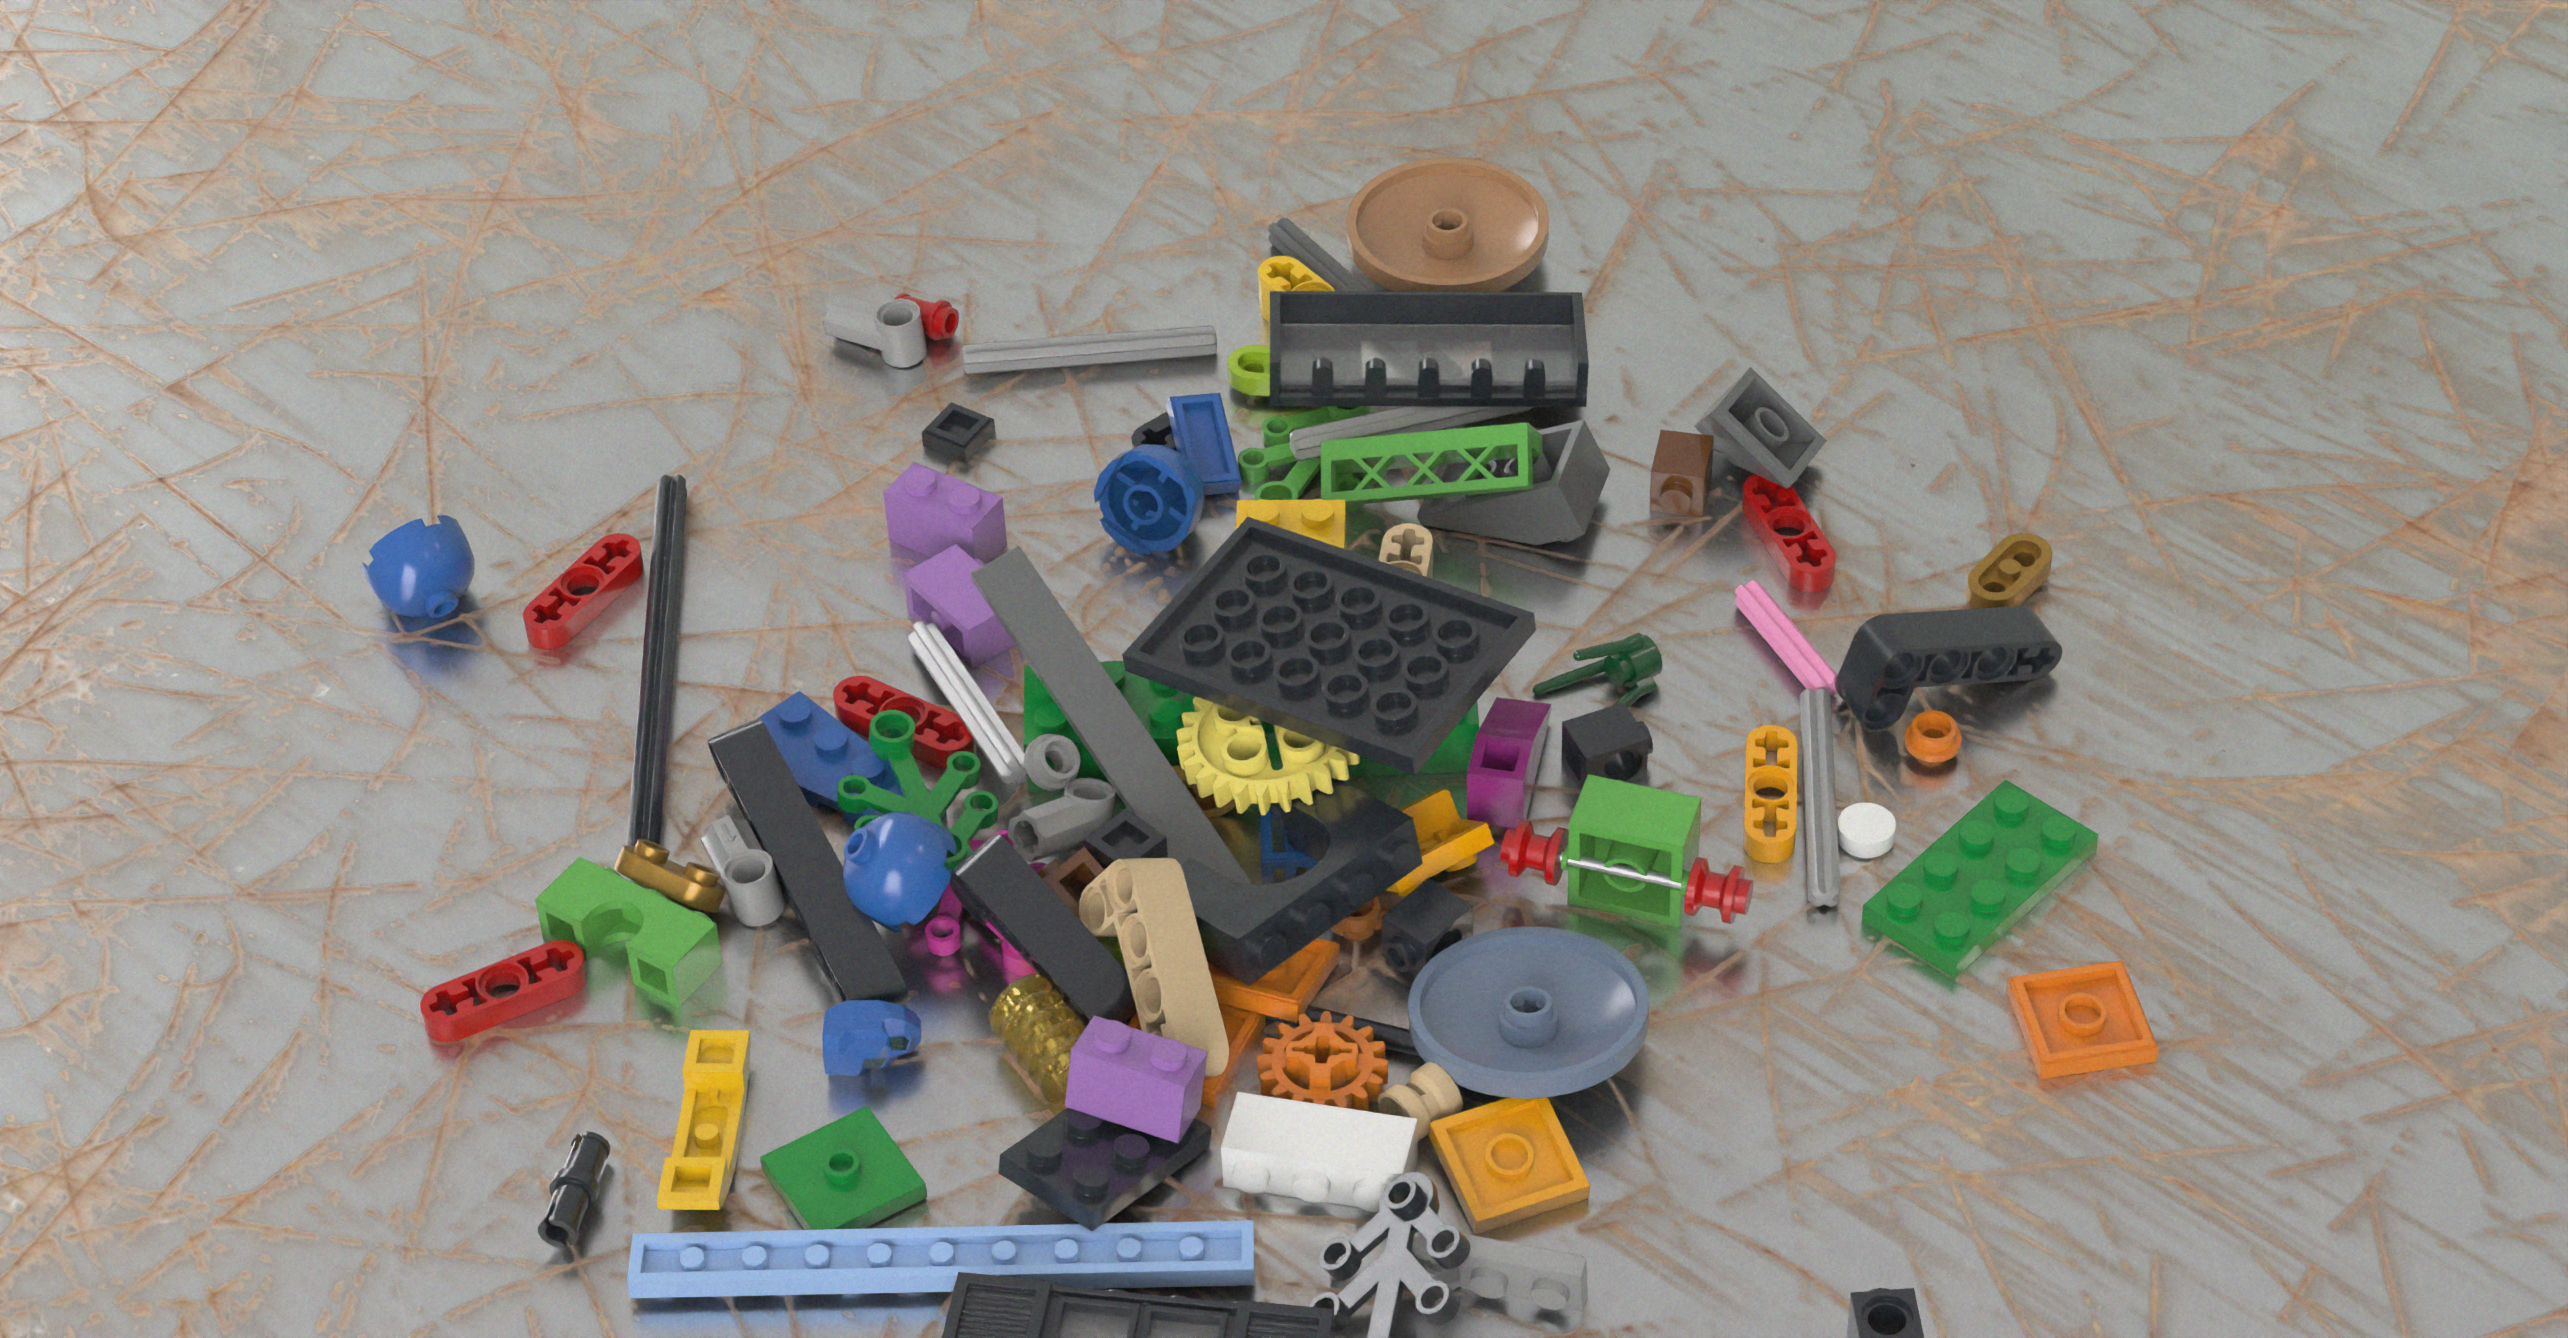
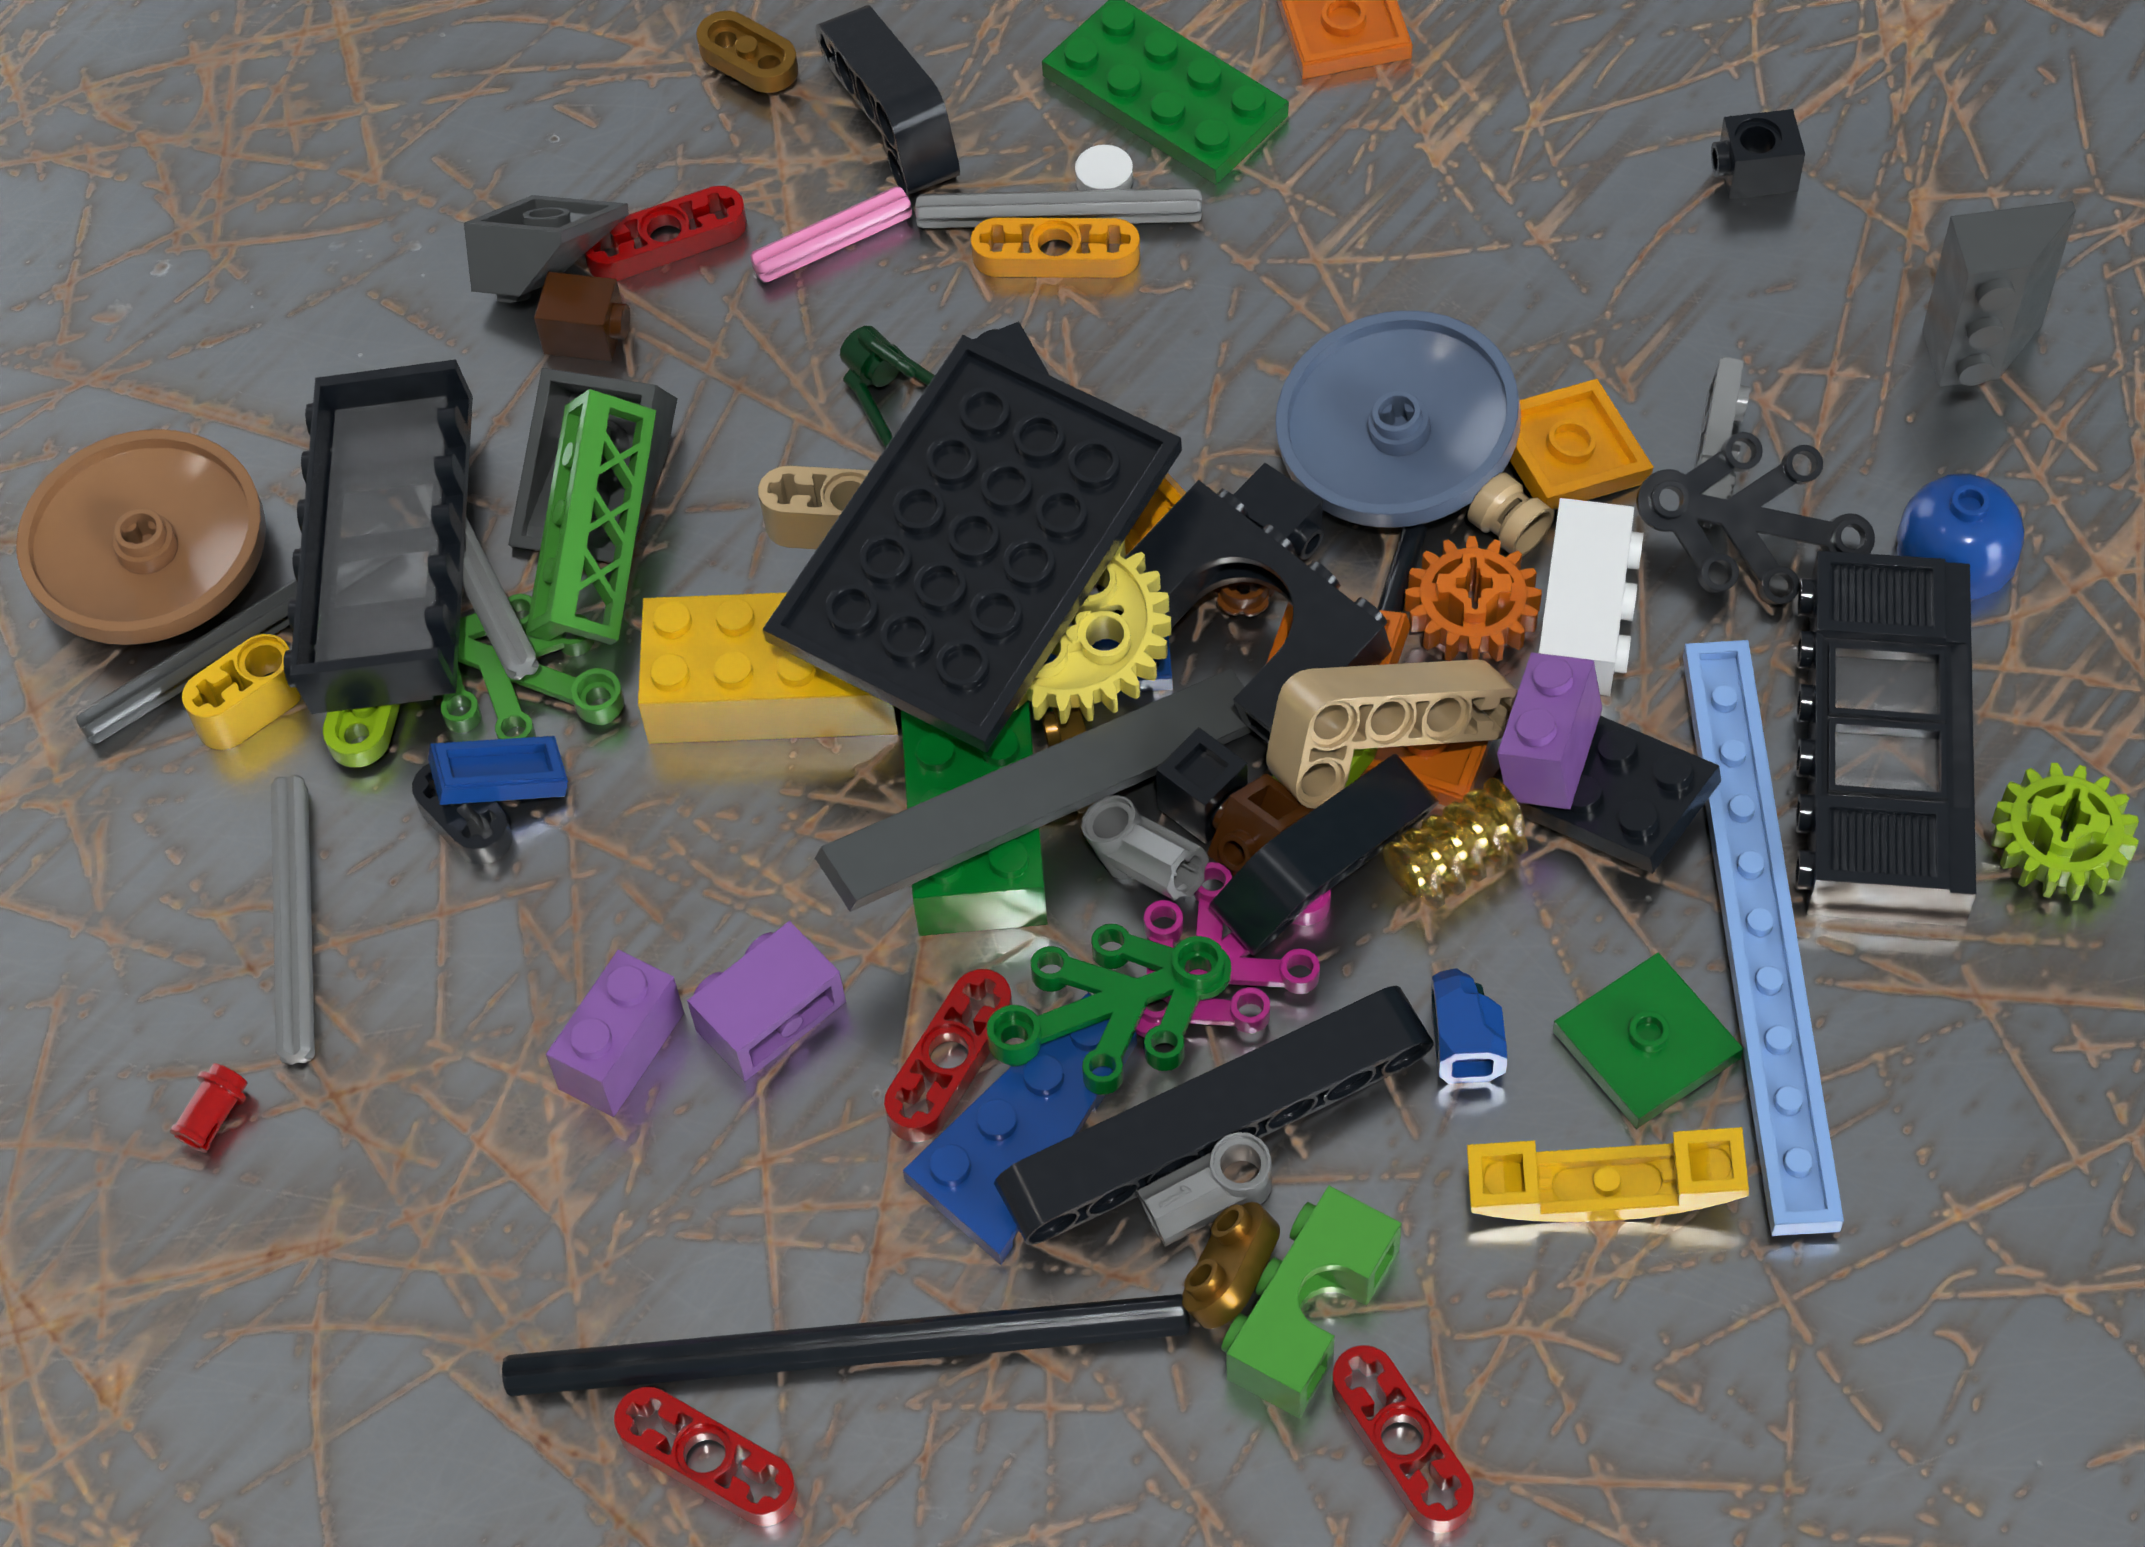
camera: 90 degrees left, 15 degrees up
black pin [538,1131,610,1248] -> none
light grey piece [823,293,927,368] -> none
blue cylinder [843,811,956,932] -> none
axle [908,621,1027,785] -> none
black tile [922,402,996,463] -> none
light grey plate [1024,734,1080,791] -> none
blue cylinder [1094,444,1205,554] -> none
bright green brick [1500,774,1754,928] -> none
orange plate [1904,710,1962,762] -> none

